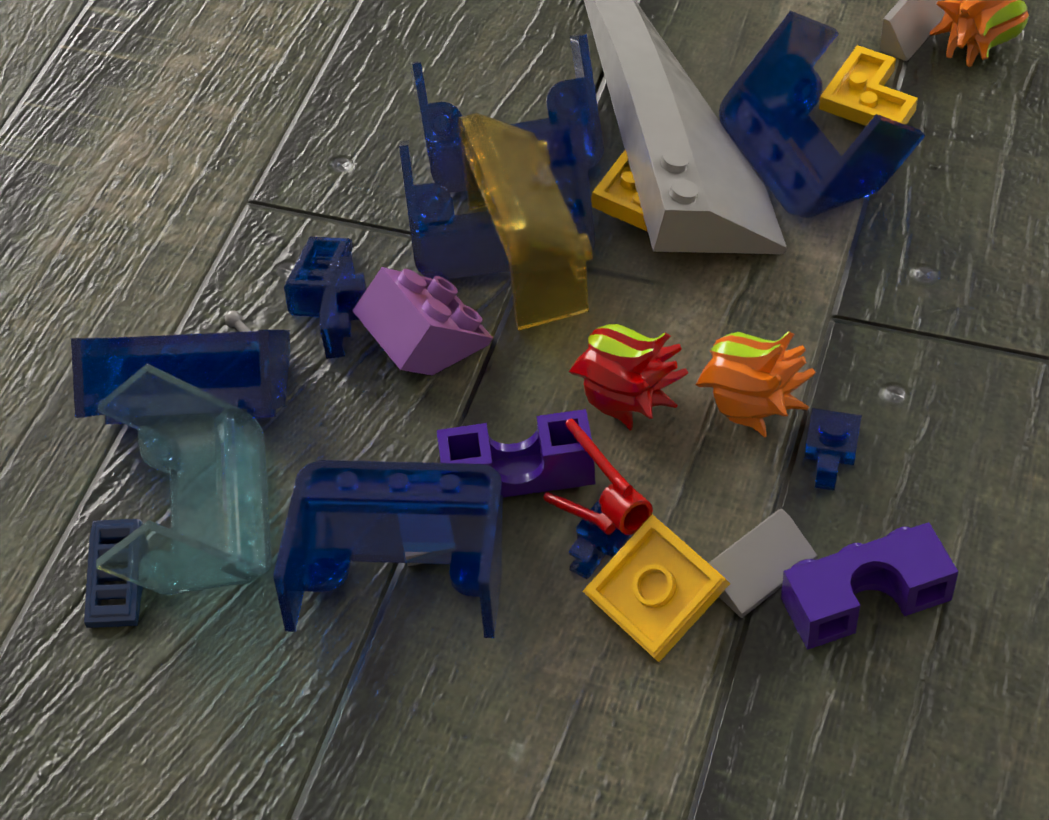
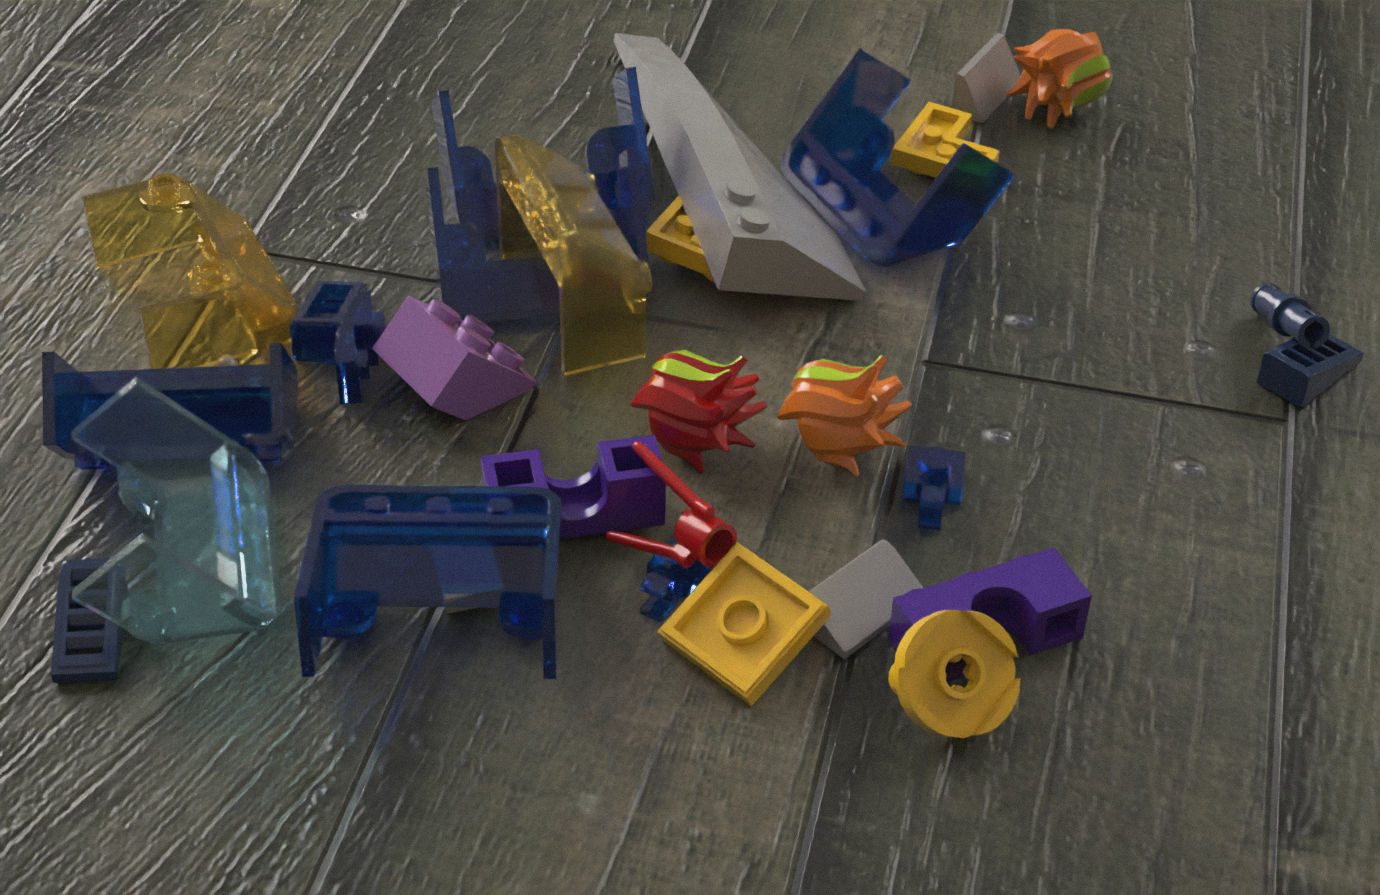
camera: 10 degrees left, 10 degrees down
none -> clear yellow windscreen [82,173,302,382]
none -> yellow plate [888,610,1020,738]

